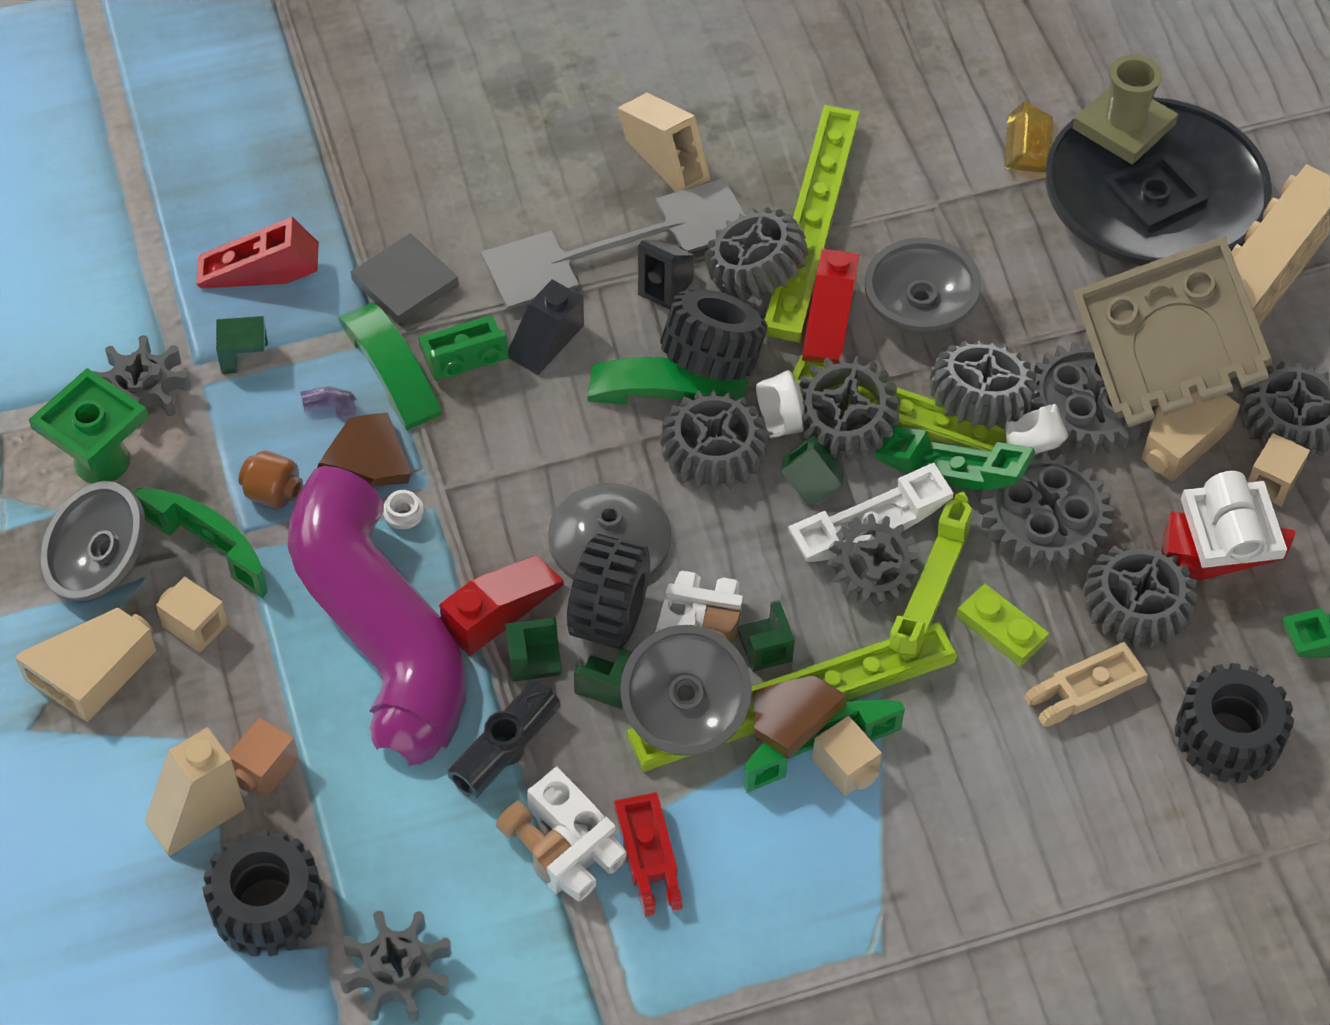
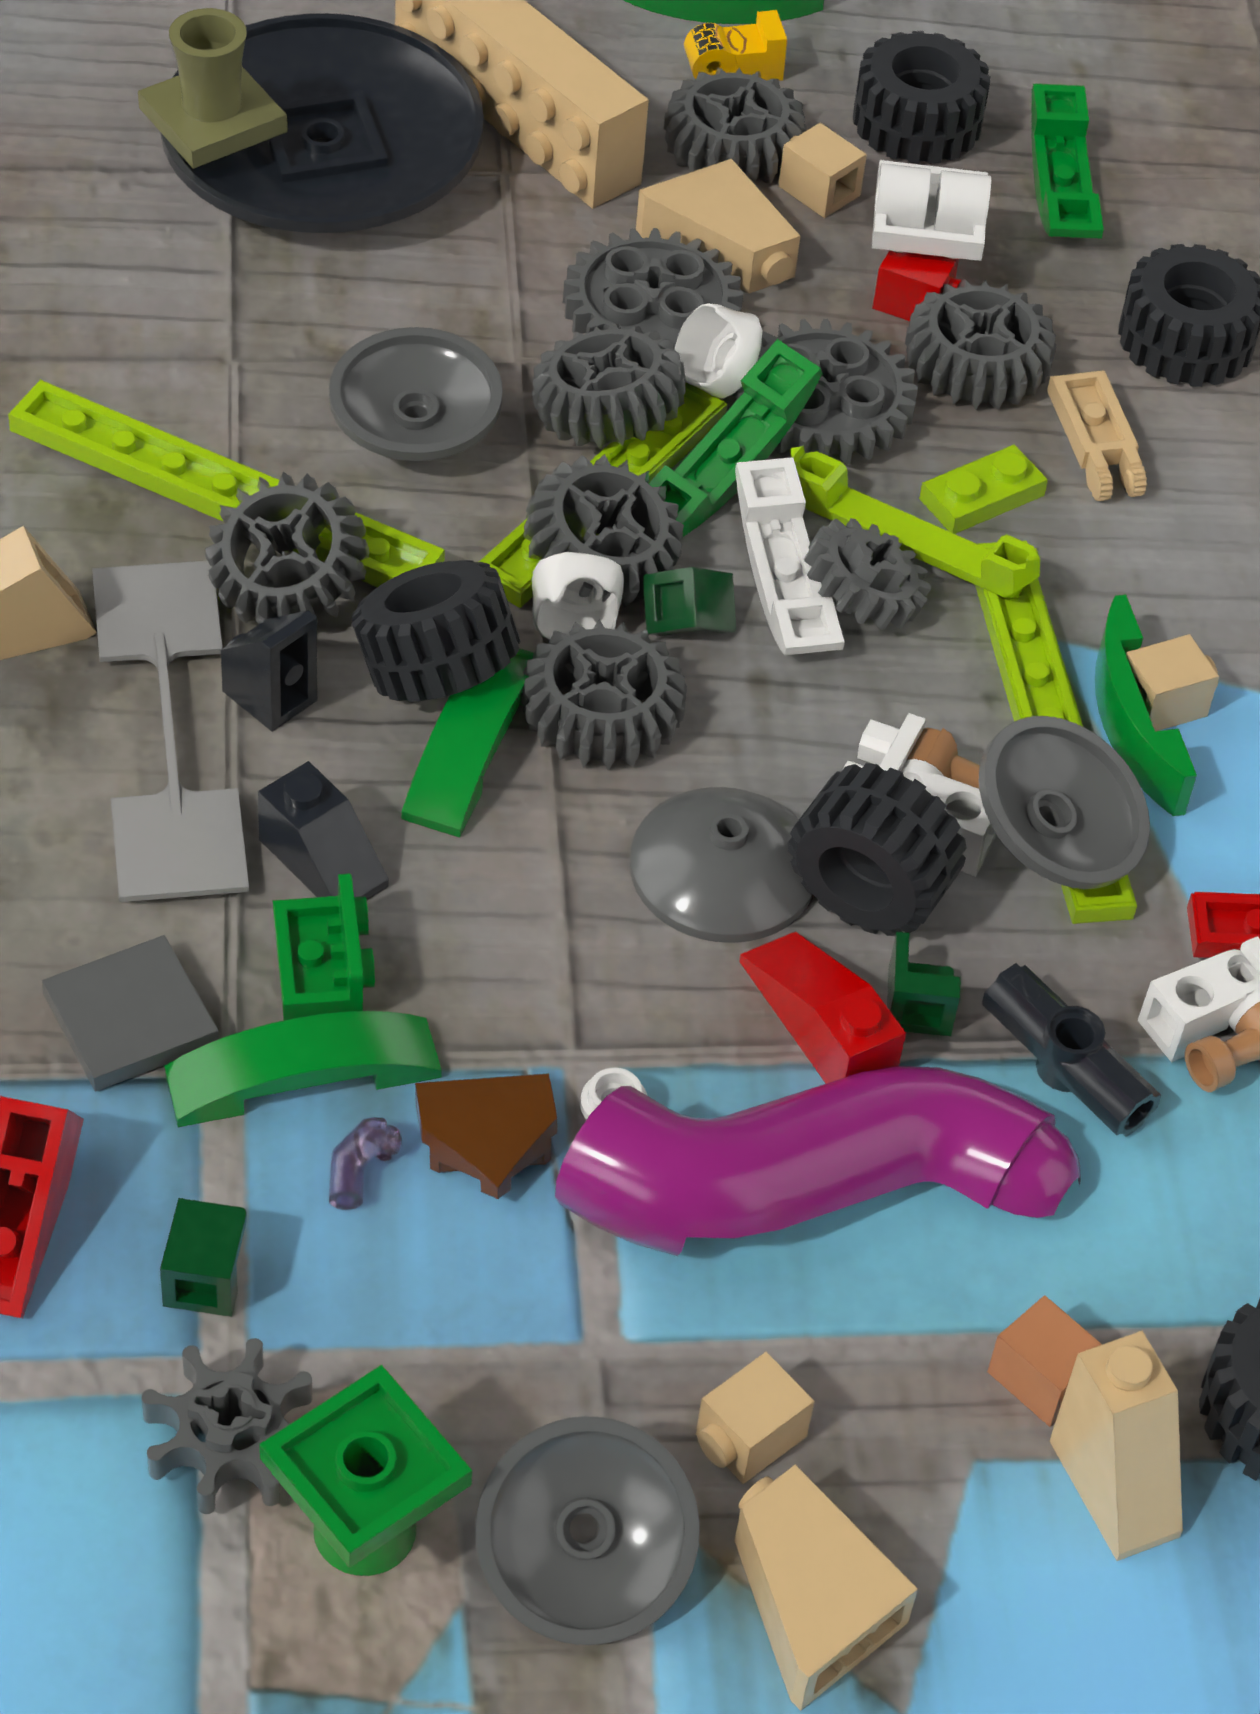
camera: 80 degrees left, 5 degrees down
green slope [133,488,268,598] -> none
dark orange head [238,450,303,509] -> none
dark green panel [574,648,632,709] -> none
dark green panel [738,600,795,672] -> none
reddish brown slope [753,676,846,759] -> none
red slope [802,249,860,364] -> none
clear yellow slope [1004,101,1053,173] -> none
dark tan hinge [1073,236,1273,428] -> none

